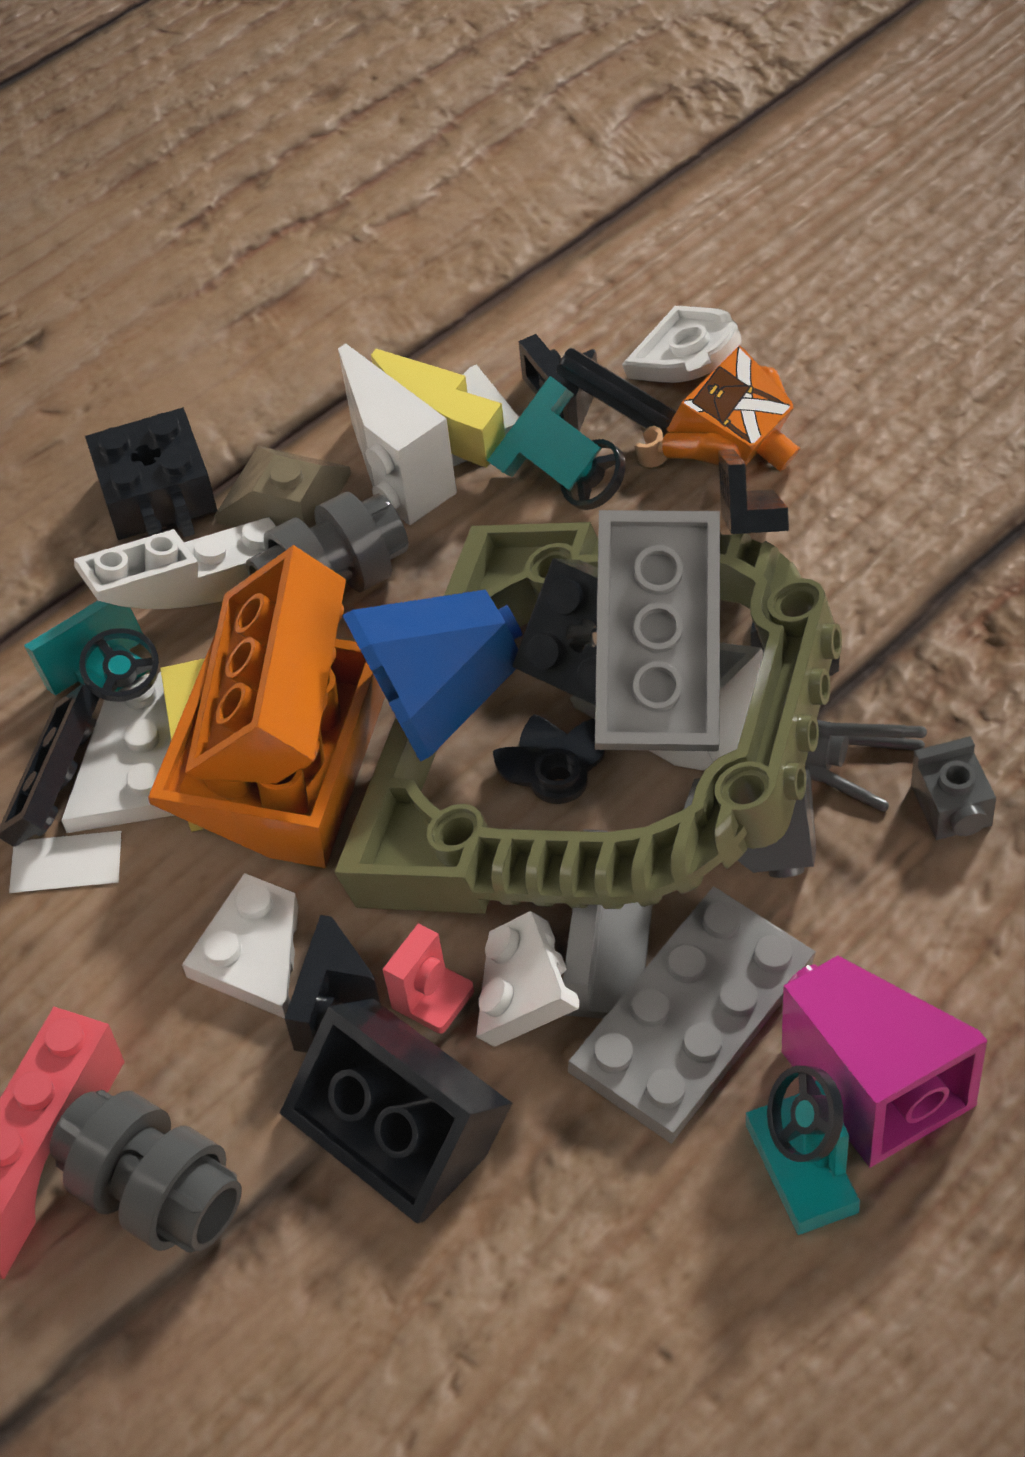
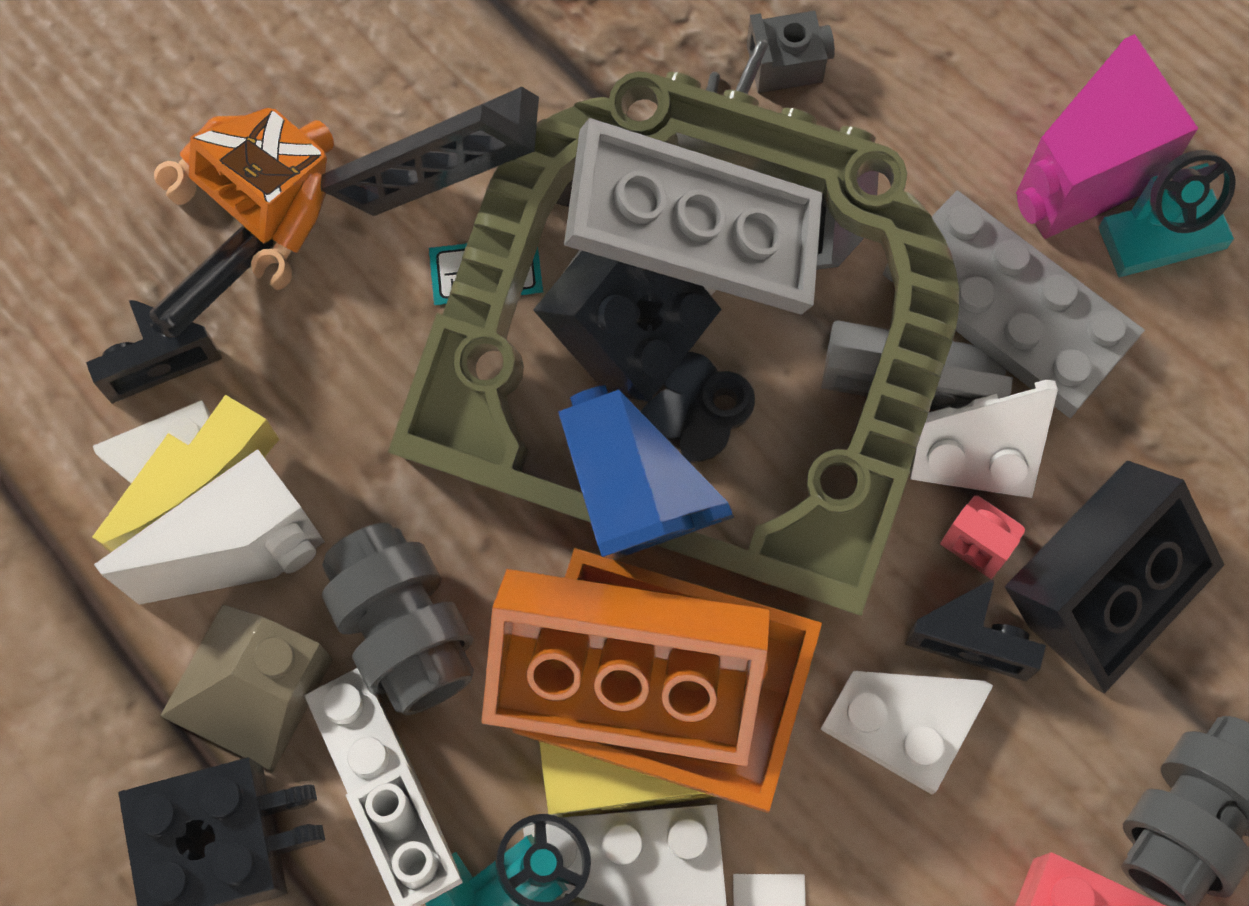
camera: 90 degrees left, 20 degrees up
teal piece [487,376,626,510] -> none
white tile [622,306,741,383] -> none

